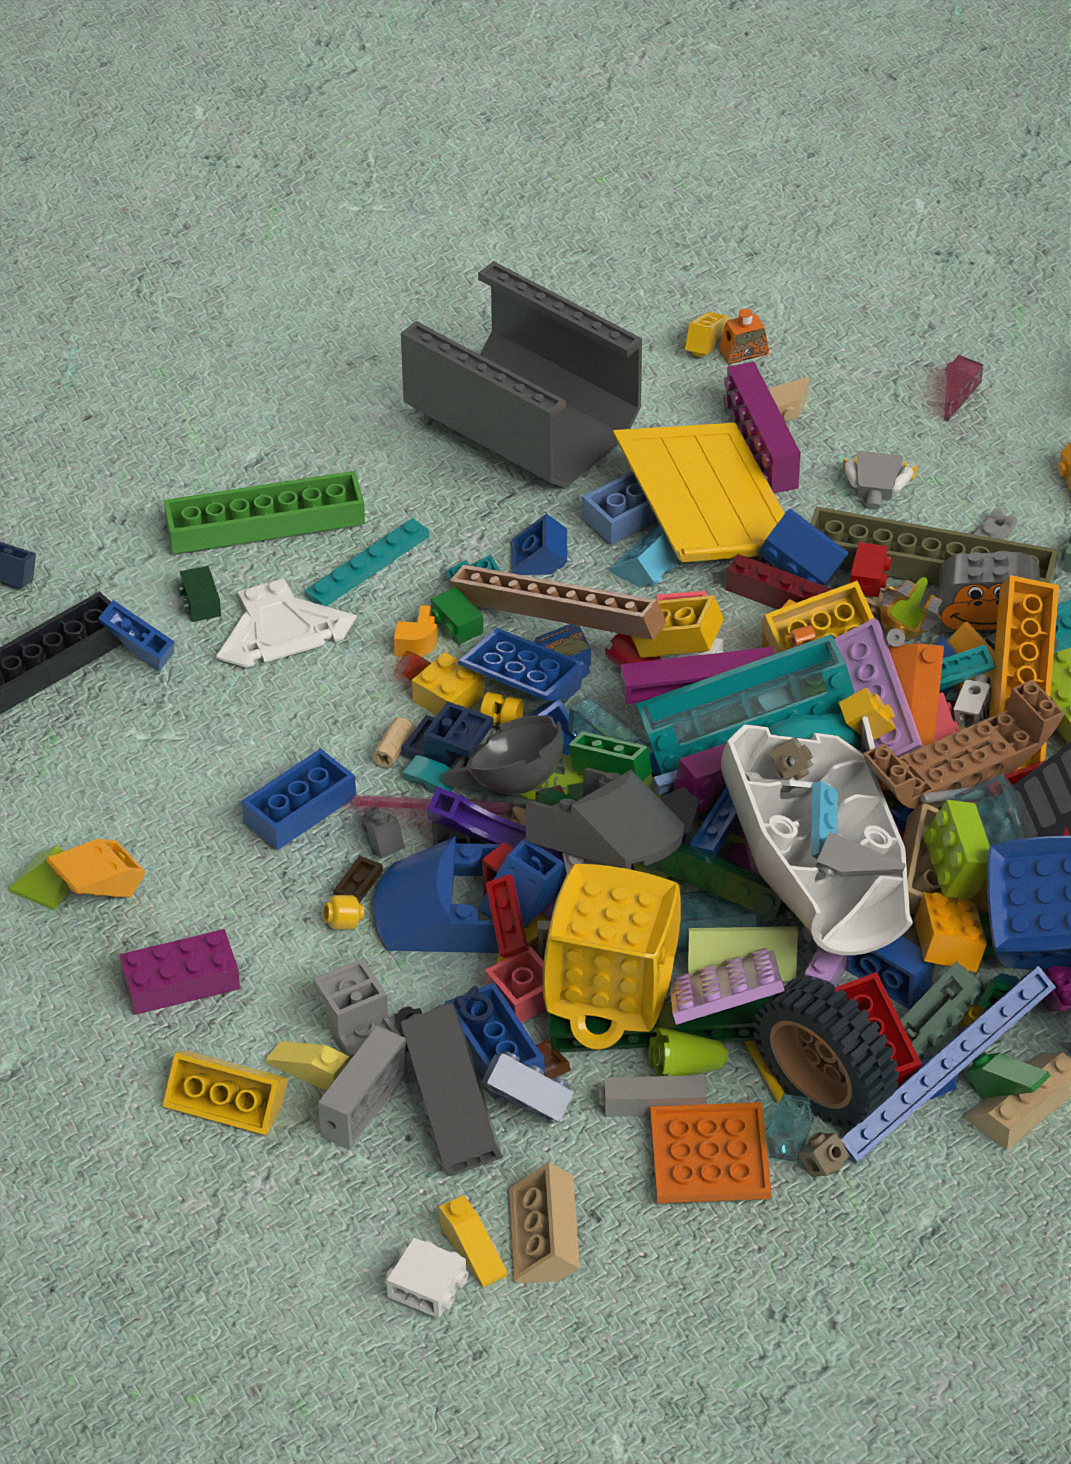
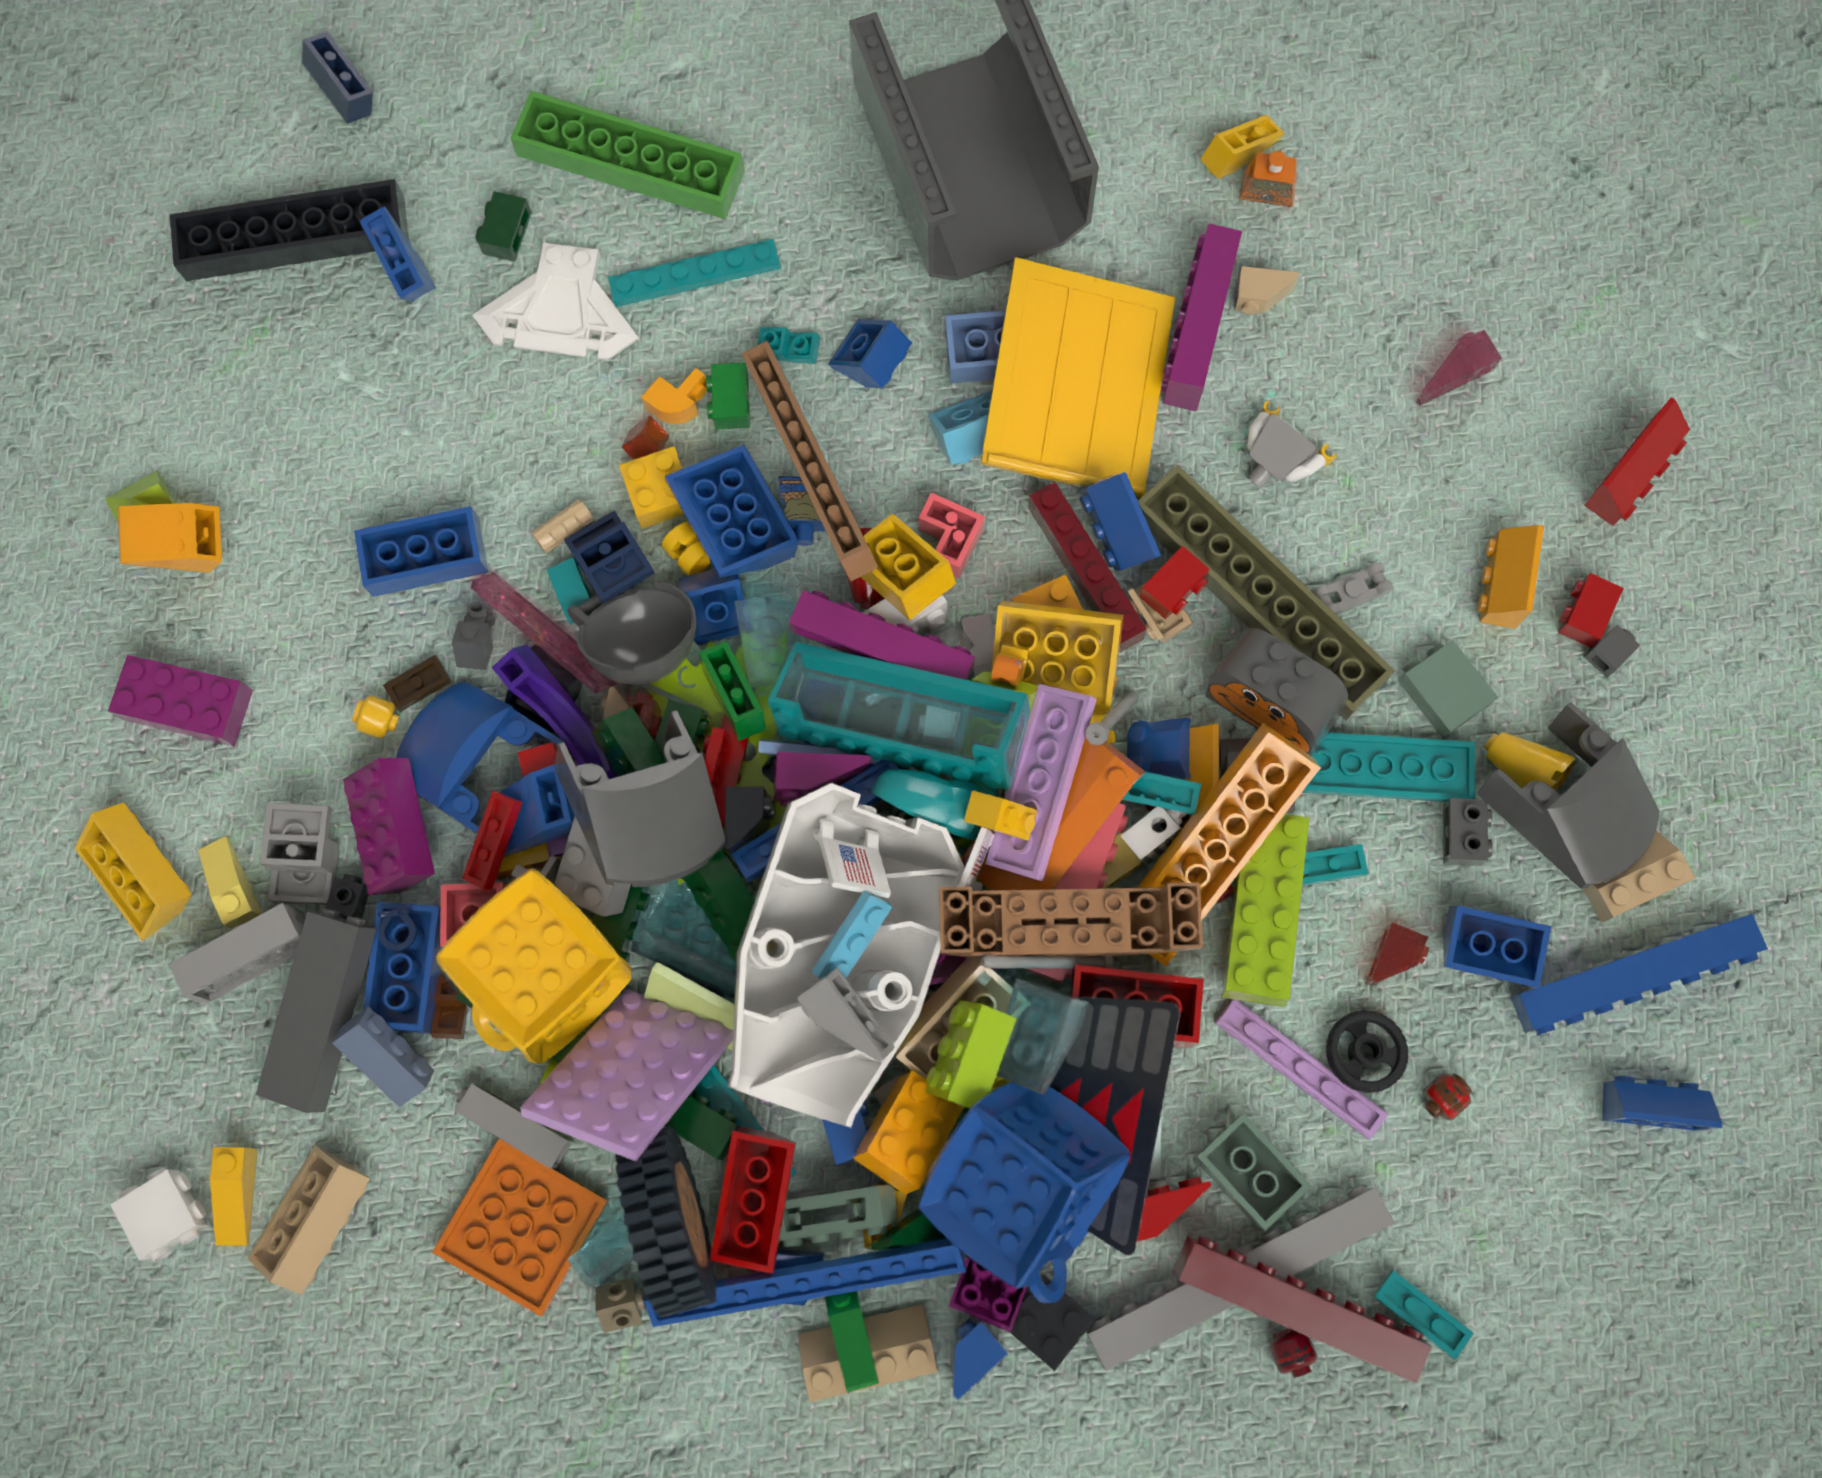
camera: 35 degrees right, 30 degrees up
dark tan brick [770,738,814,781] -> none
piece [881,577,942,640] -> none
none -> magenta brick [343,758,435,895]

